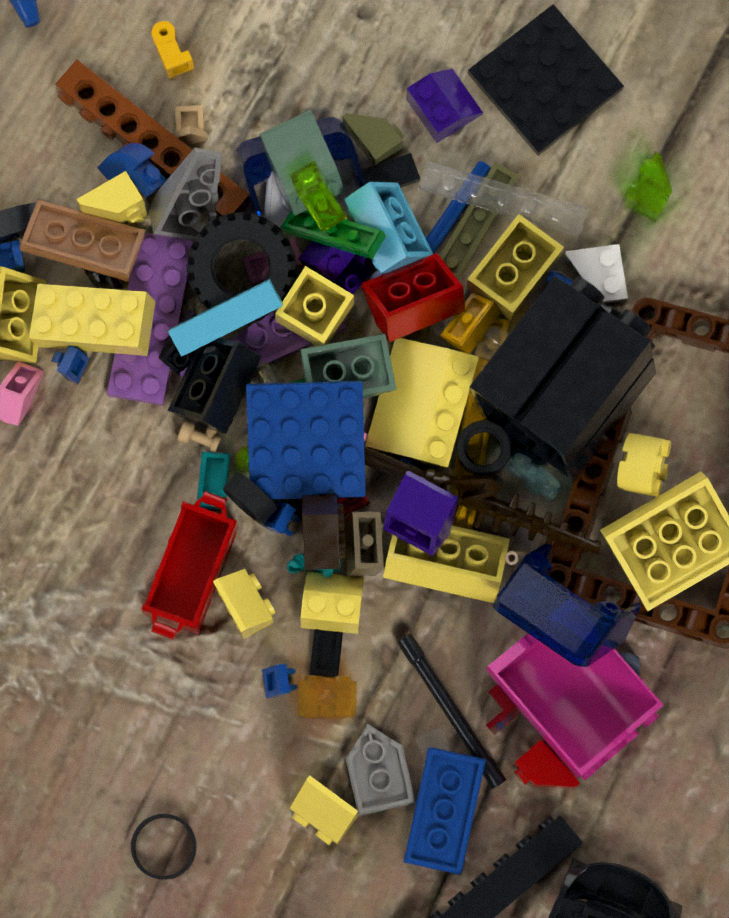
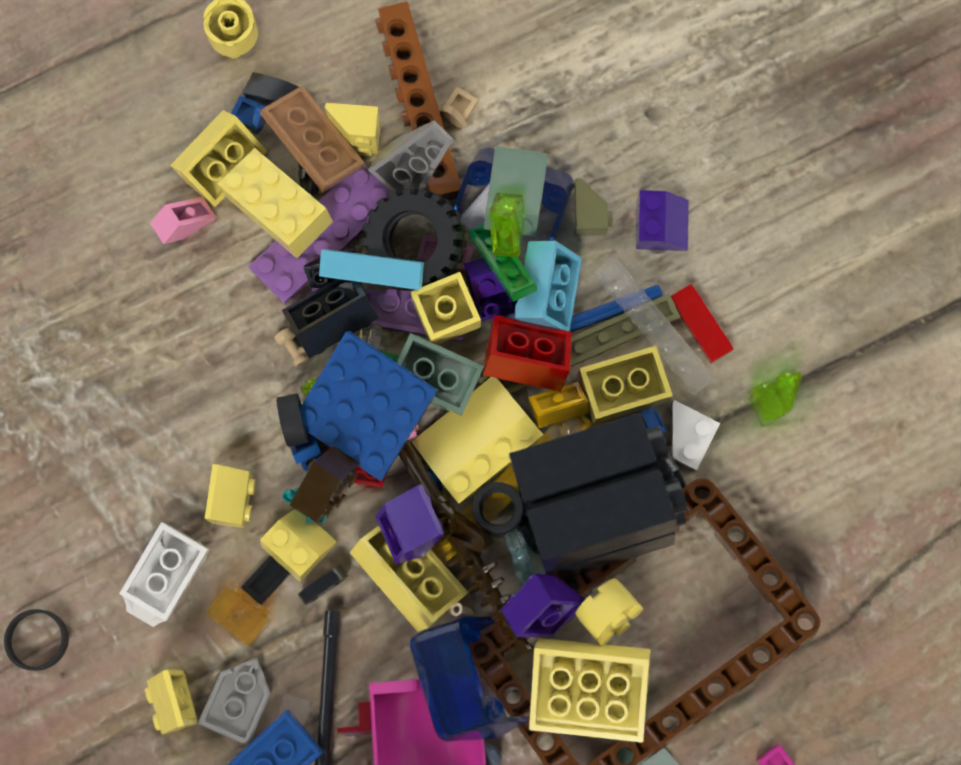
camera: 35 degrees right, 0 degrees up
blue tile [51,346,90,384] -> none
blue brick [97,143,167,198] -> none
red container [141,491,239,640] -> none
yellow leg [151,21,194,79] -> none
teal tile [197,451,231,511] -> none
blue tile [262,664,298,698] -> none
dark tan brick [344,512,386,576] -> none
black tile [358,153,421,188] -> none
black plate [467,4,624,156] -> none
none -> white slope [119,522,210,627]
none -> black beam [298,565,348,606]
none -> dark purple slope [501,573,585,638]
none -> red tile [670,283,734,364]

